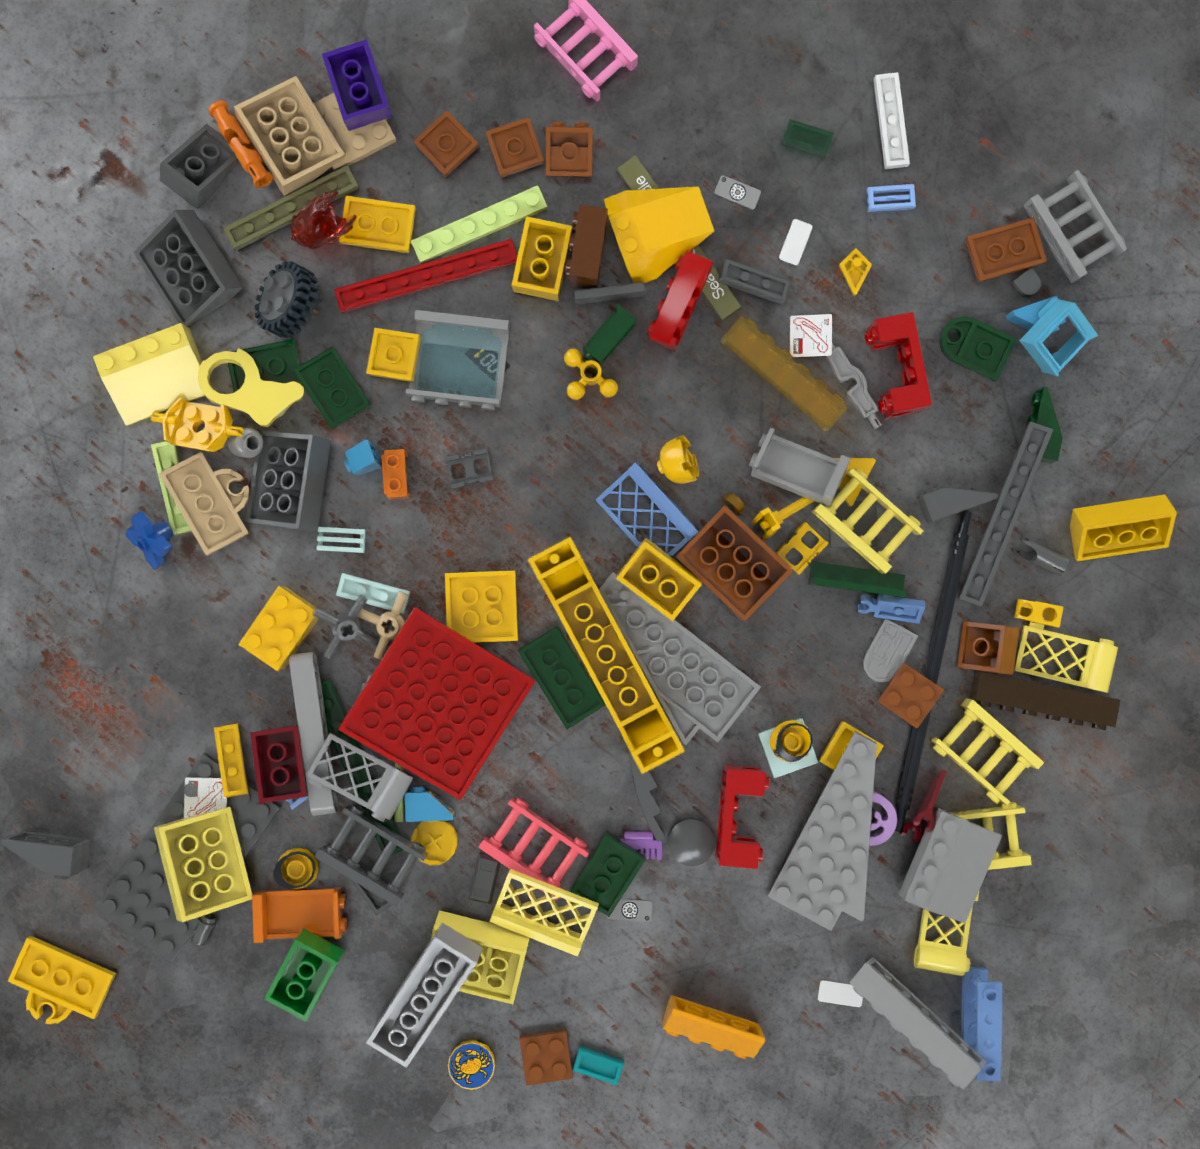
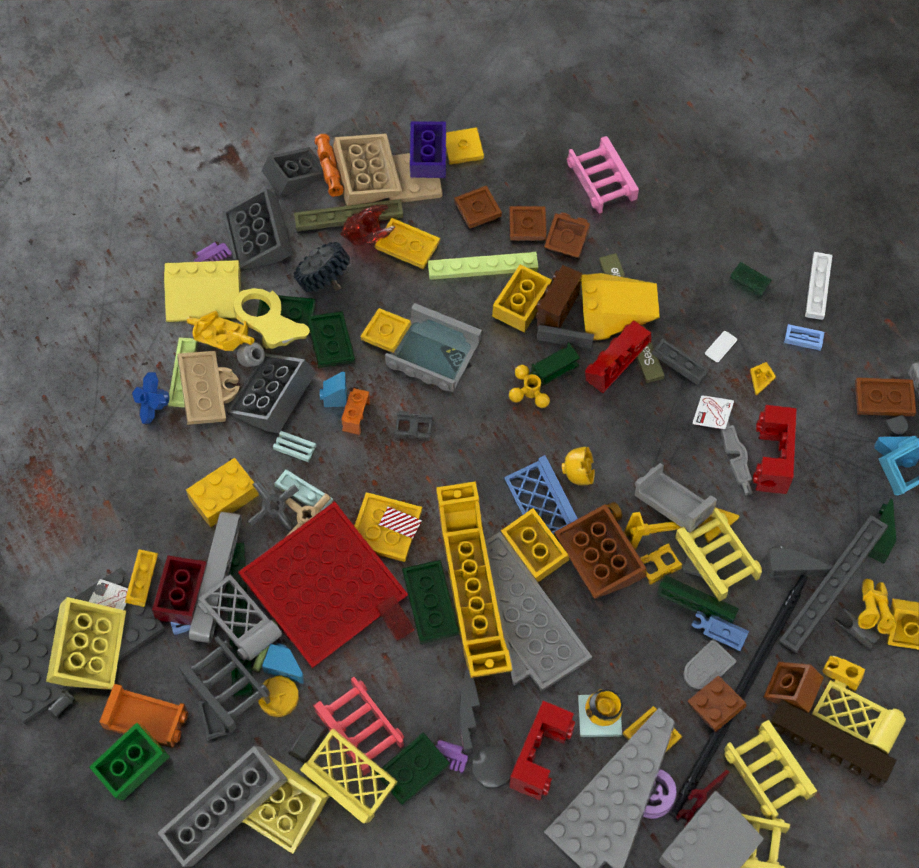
camera: 20 degrees right, 25 degrees down
yellow piece [273,848,319,890] -> none
red tile [334,238,517,313] -> none
light grey sticker [607,899,652,922] -> none
light grey sticker [714,175,761,209] -> none
clear yellow brick [721,316,848,432] -> none
dark green tile [939,317,1017,382] -> none
none -> medium lavender piece [194,242,232,262]
none -> clear red plate [376,596,415,641]
none -> sticker [379,507,422,539]
none -> yellow plate [446,127,484,165]
none -> yellow piece [858,579,896,634]

